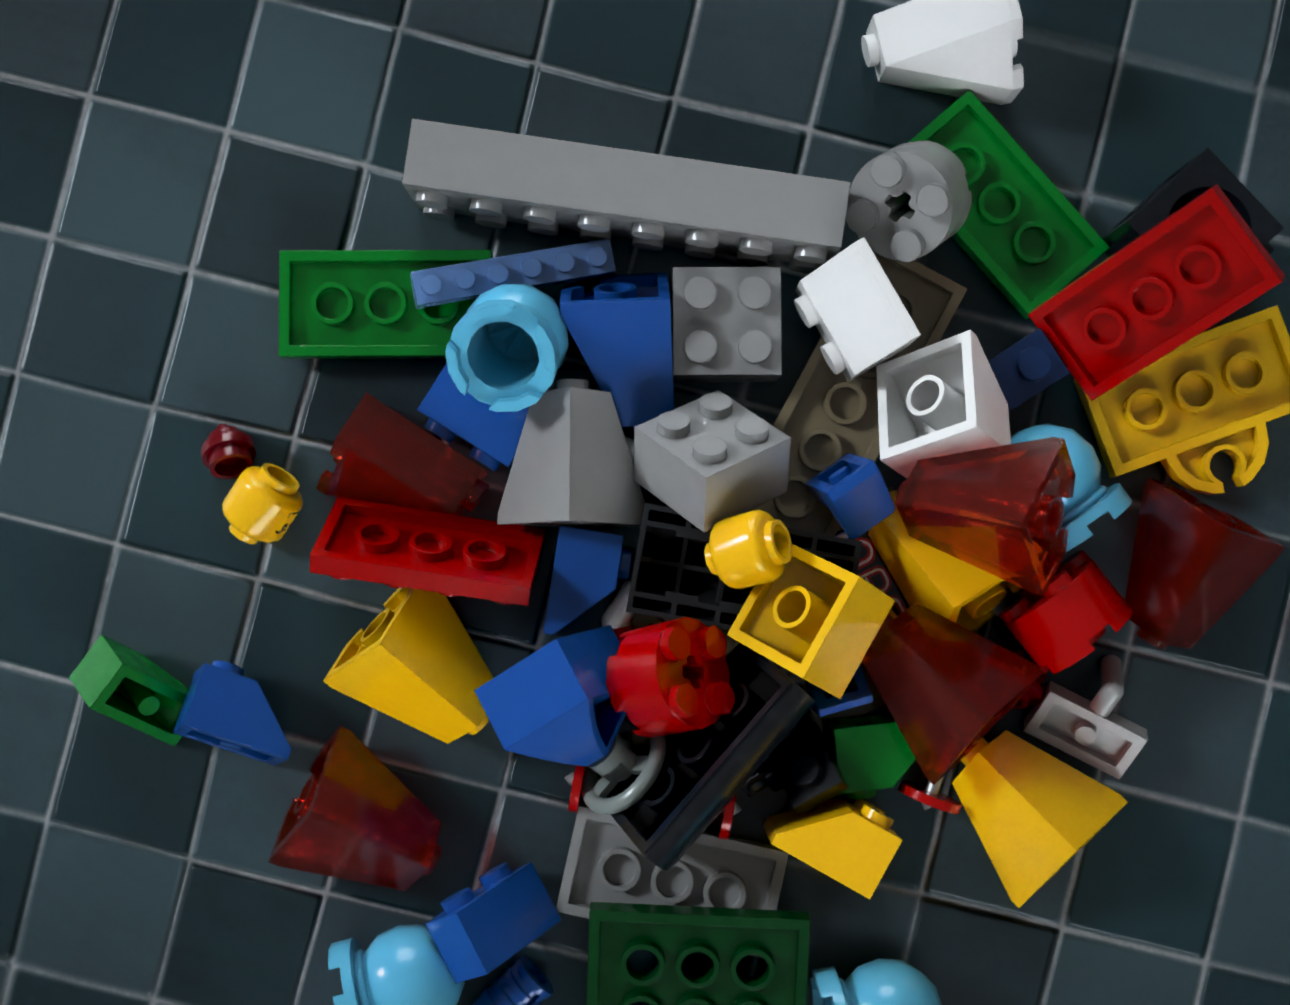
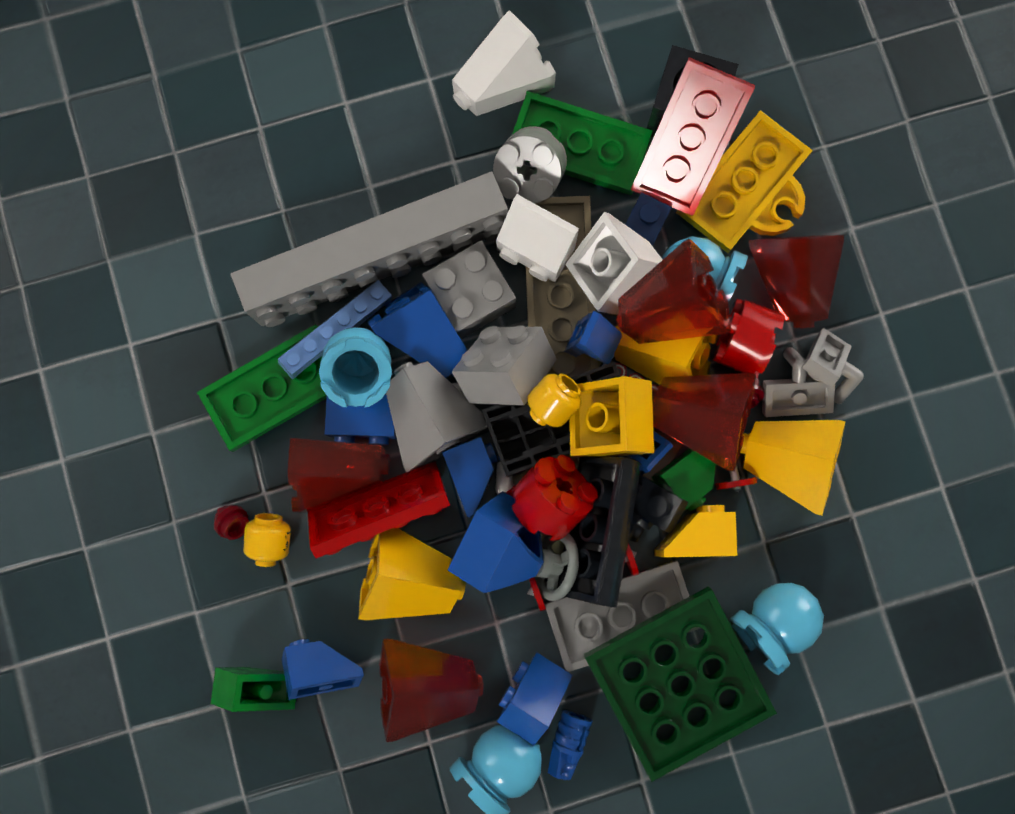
camera: 30 degrees left, 5 degrees down
none -> light grey plate [802,328,864,404]

